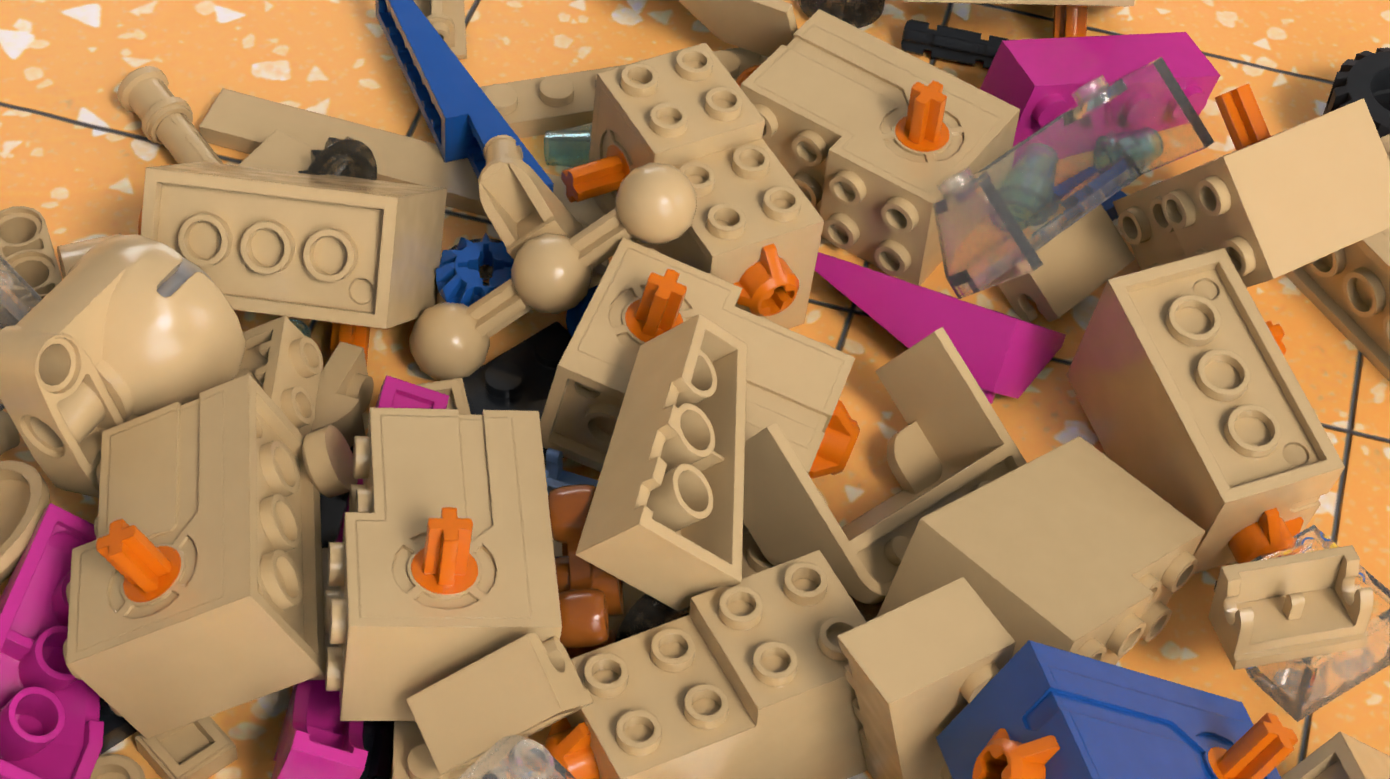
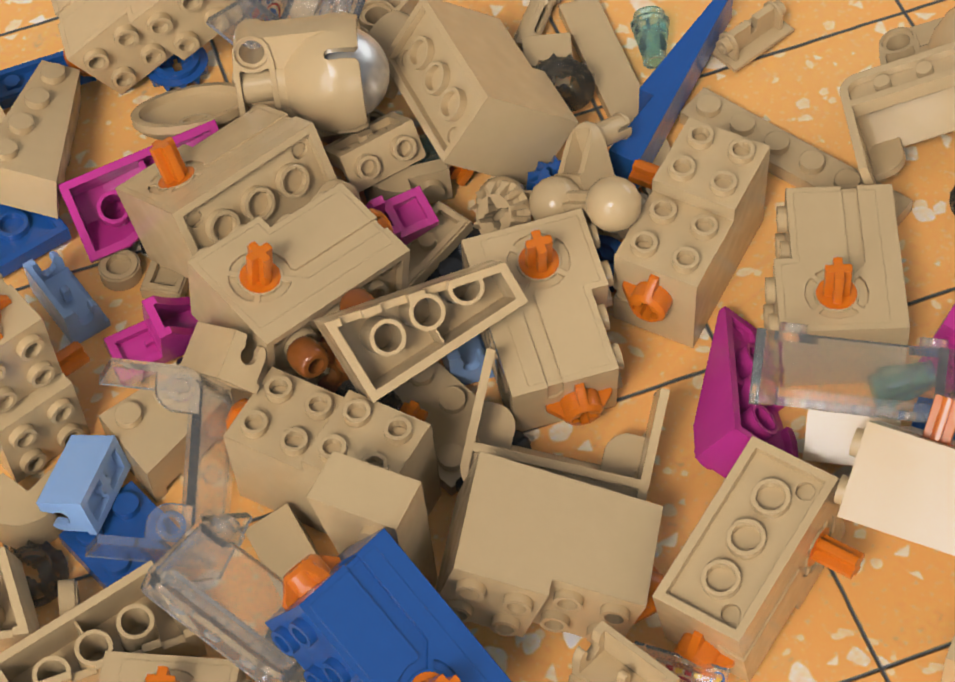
camera: 65 degrees right, 5 degrees up
none -> tan gear [470,180,531,235]
none -> clear light blue cone [630,6,670,69]

